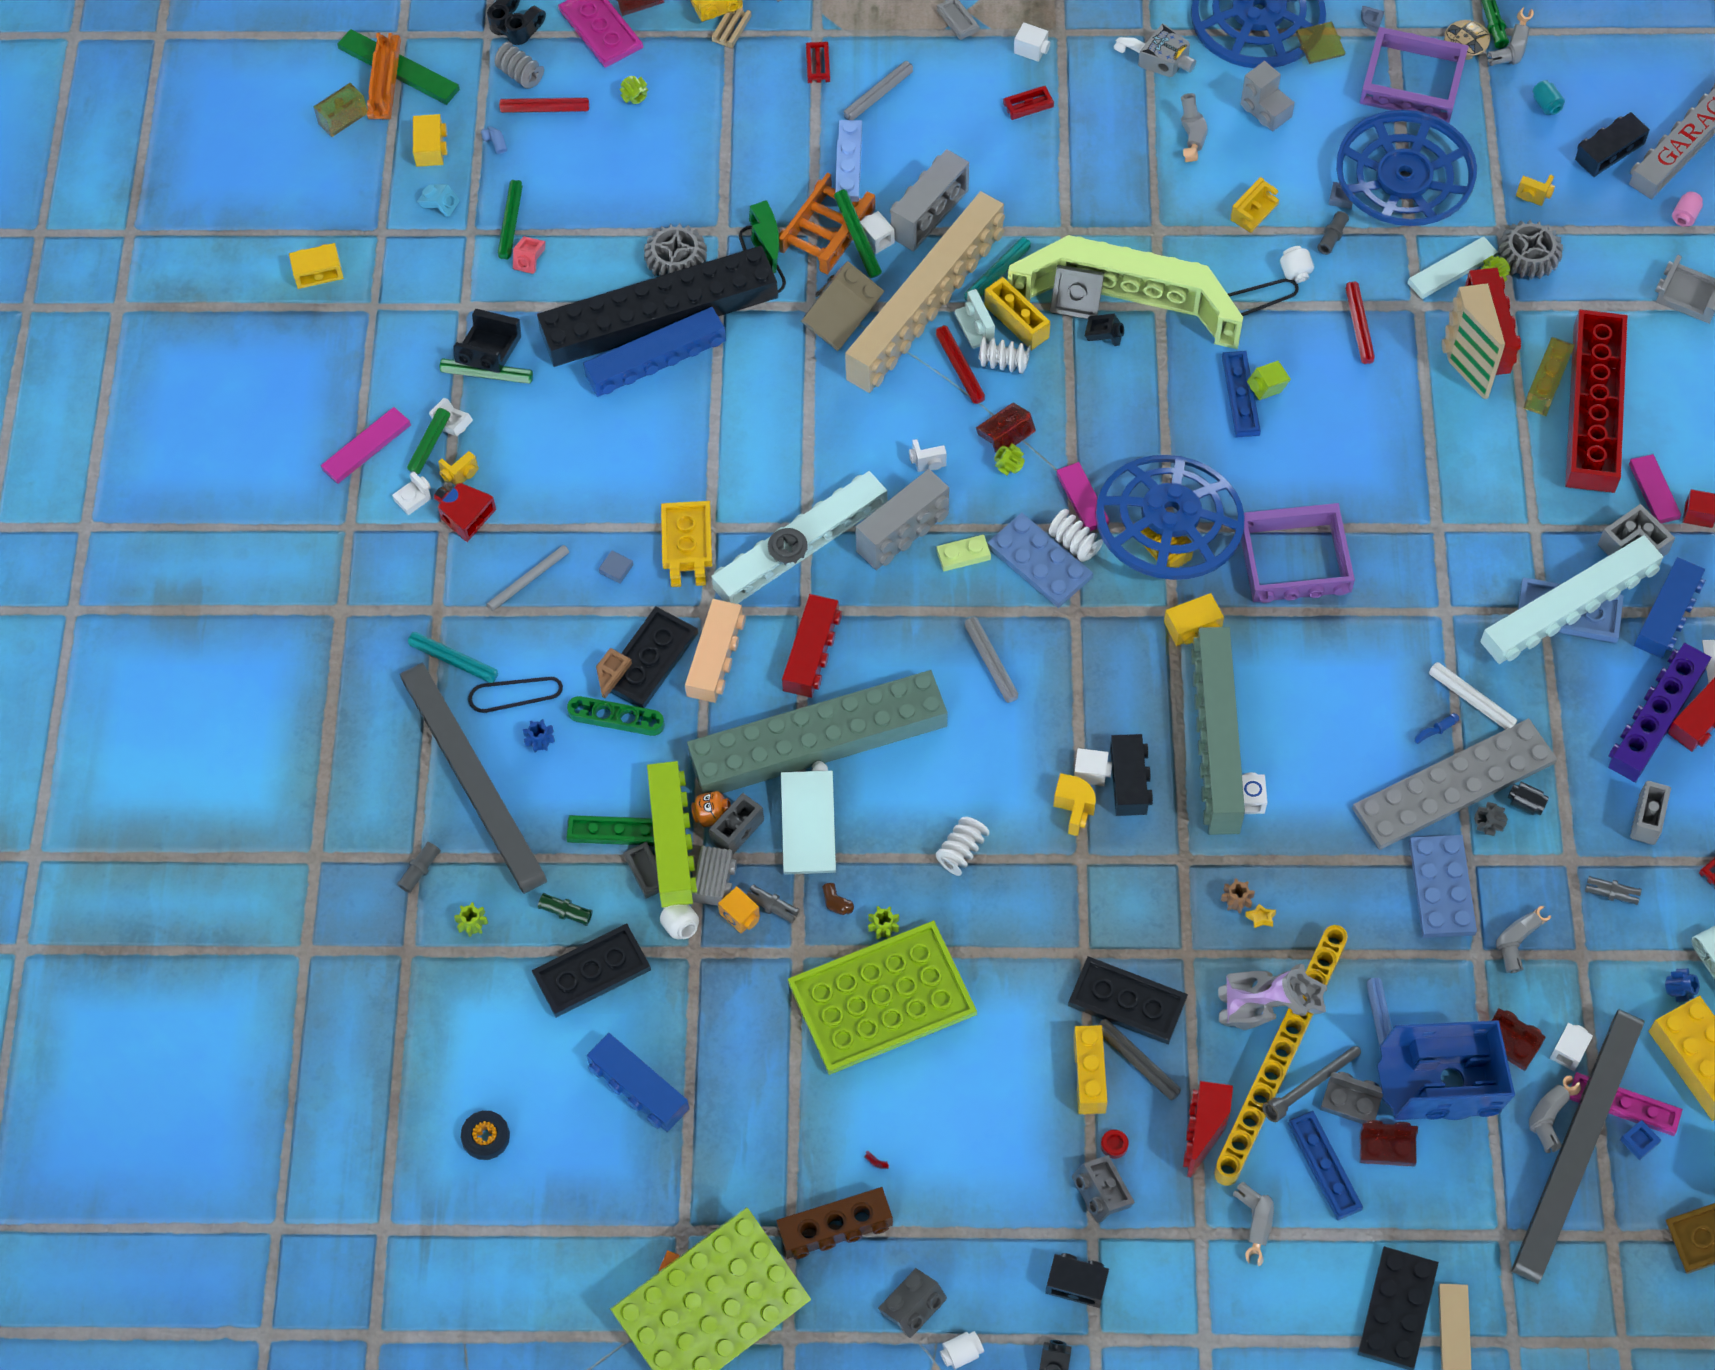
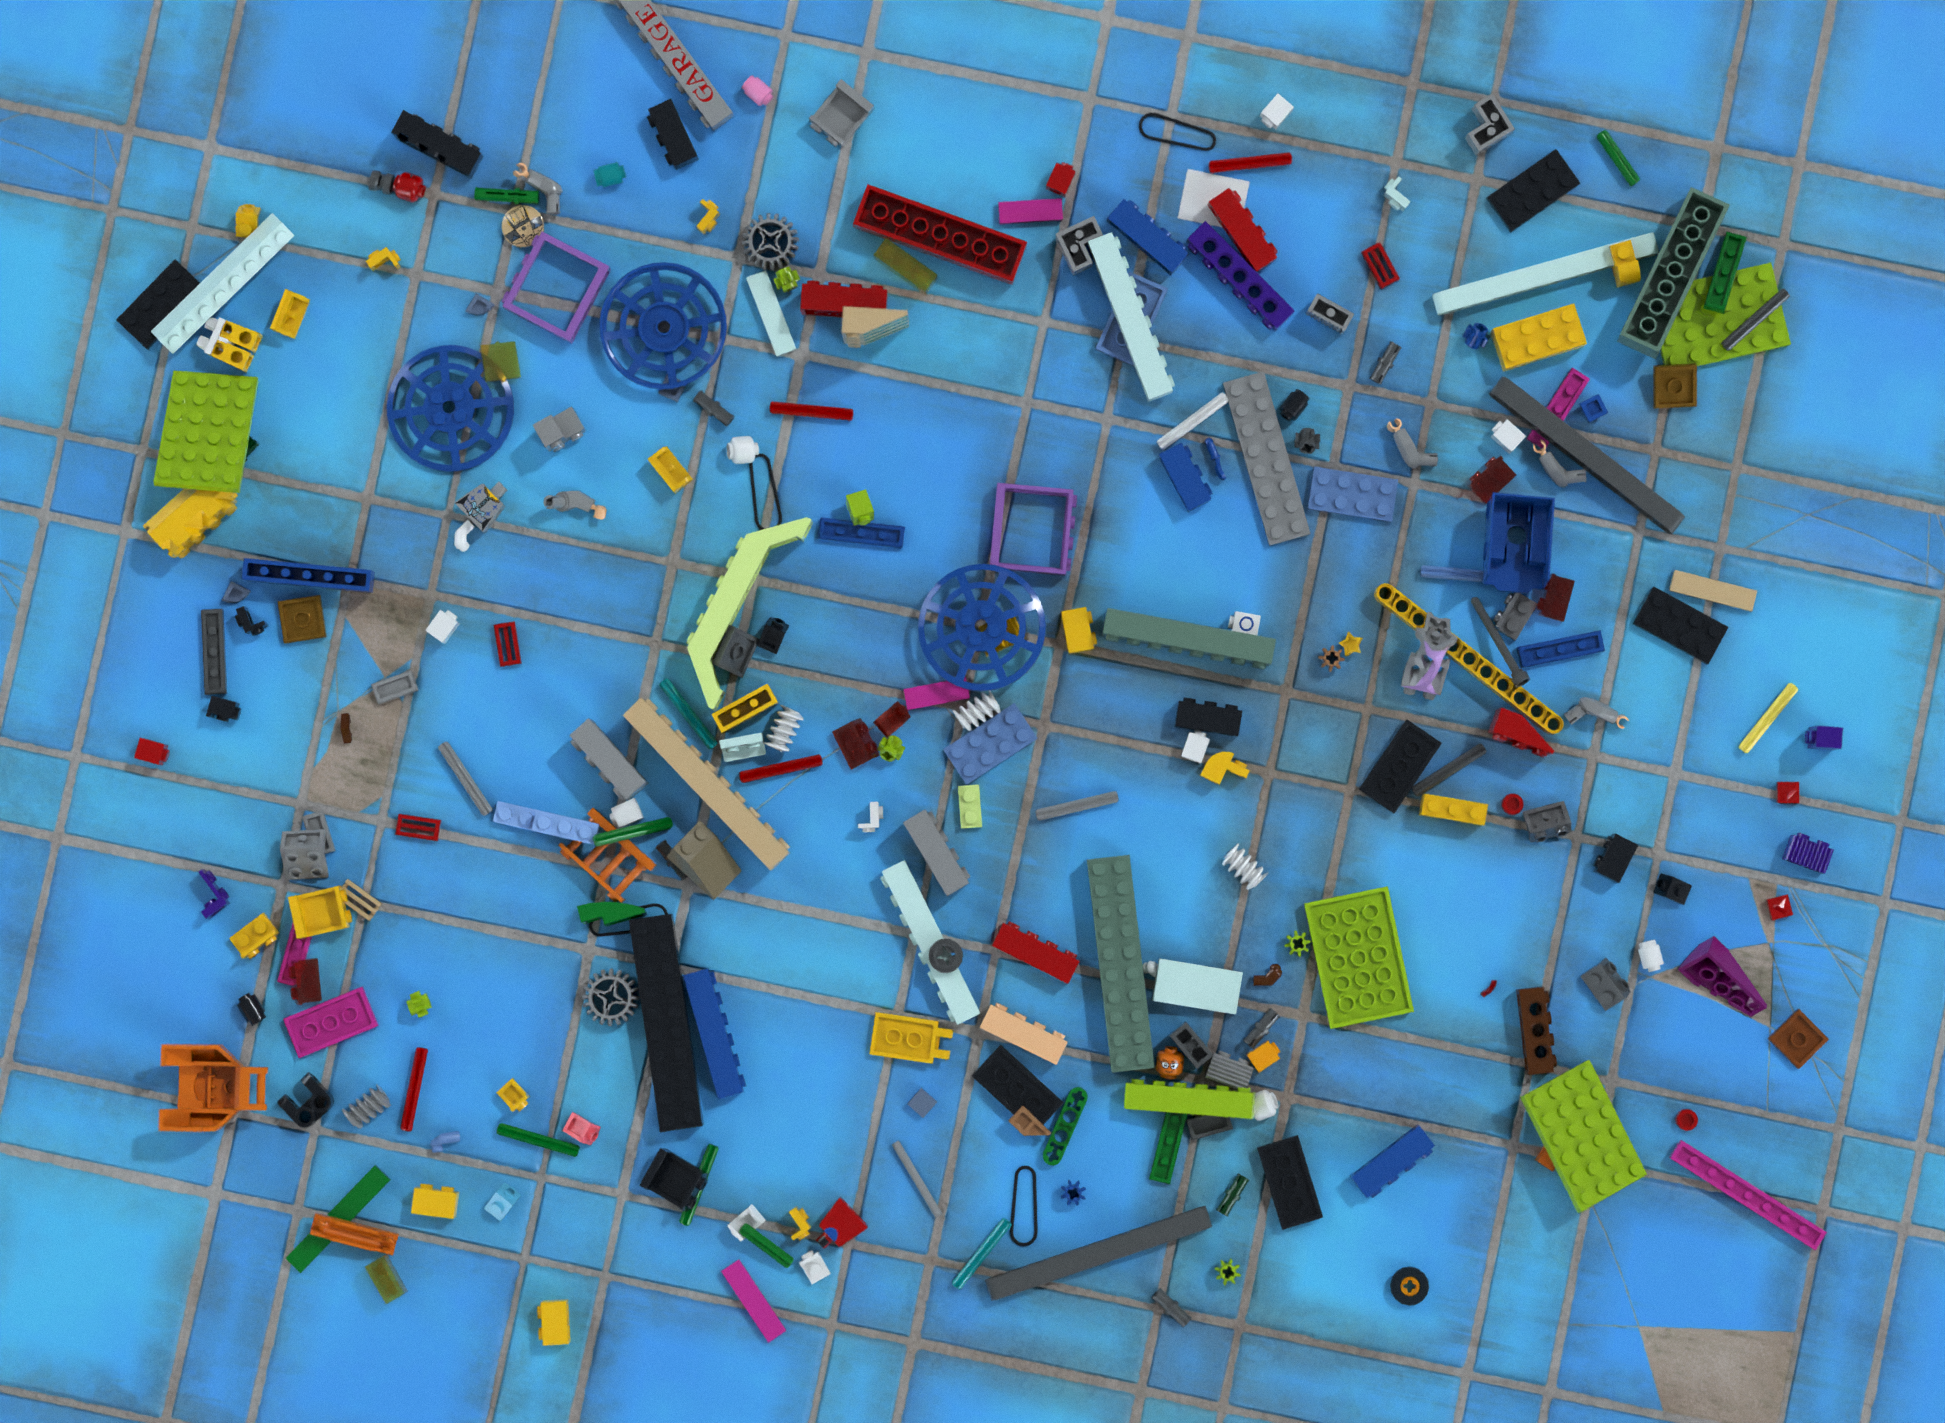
camera: 80 degrees left, 25 degrees up
none -> yellow bracket [496,1078,530,1112]
none -> clear red bracket [873,701,911,738]
none -> blue brick [1158,442,1213,512]

